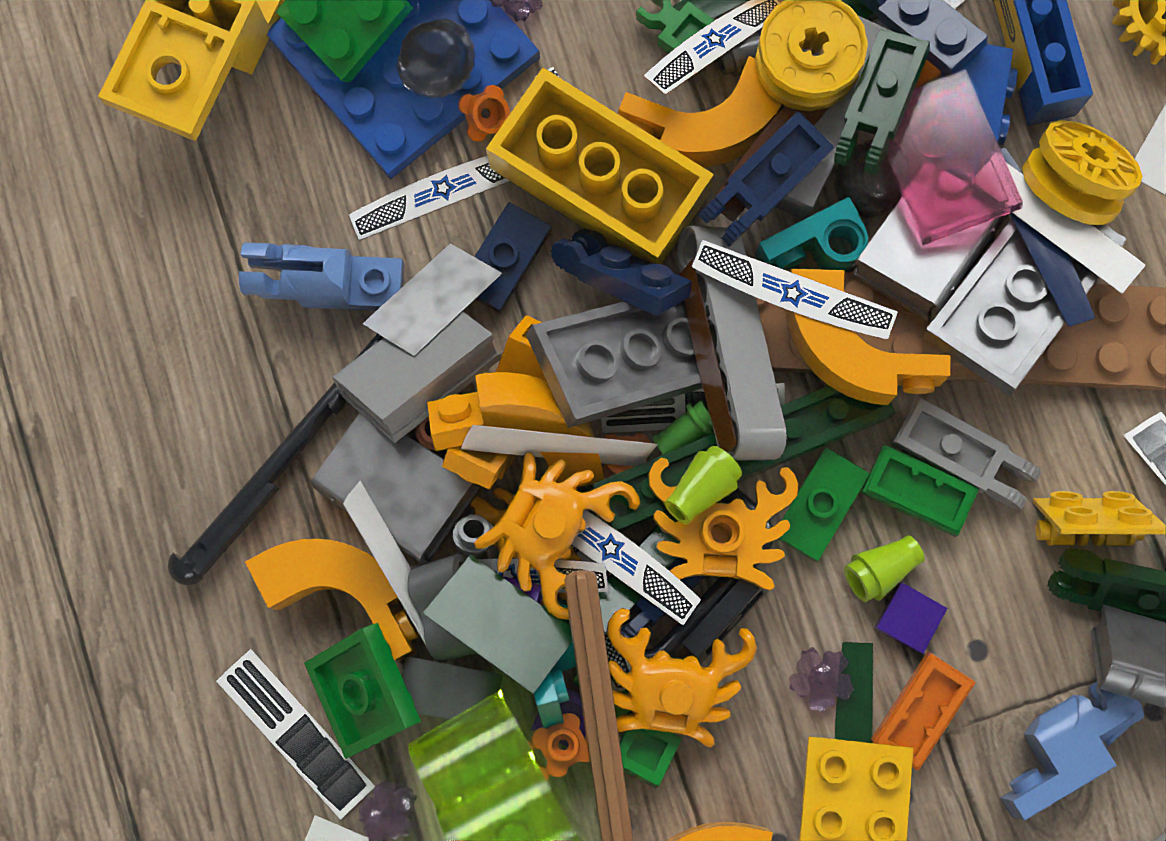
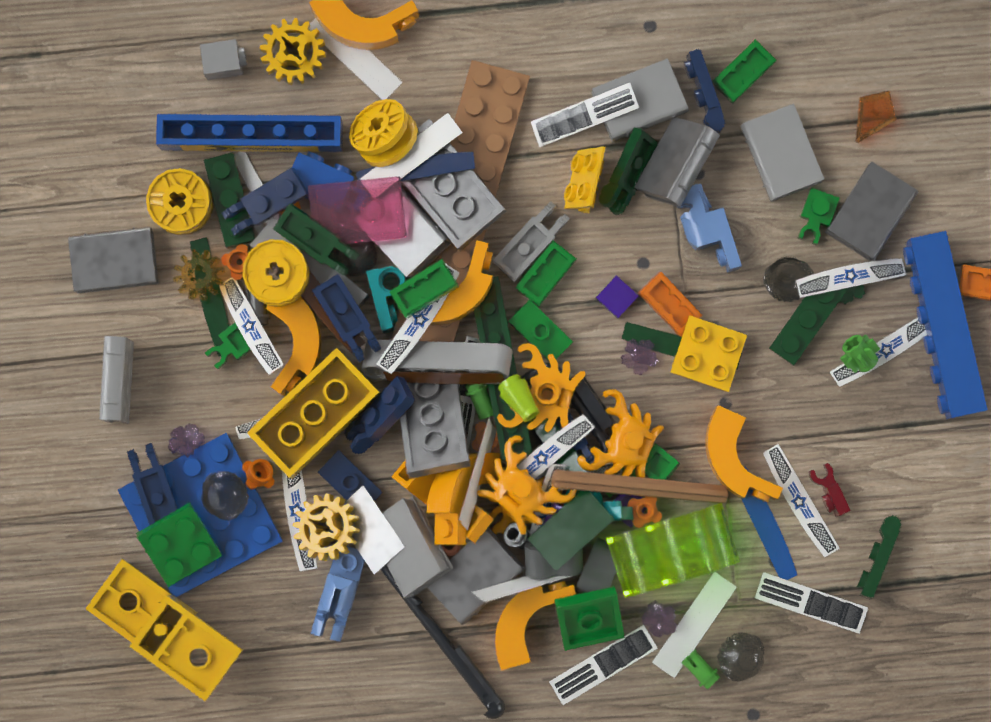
camera: 80 degrees left, 5 degrees up
lime cone [843,535,925,602] -> none
none -> yellow gear [292,494,360,561]
none -> green plate [389,259,459,319]

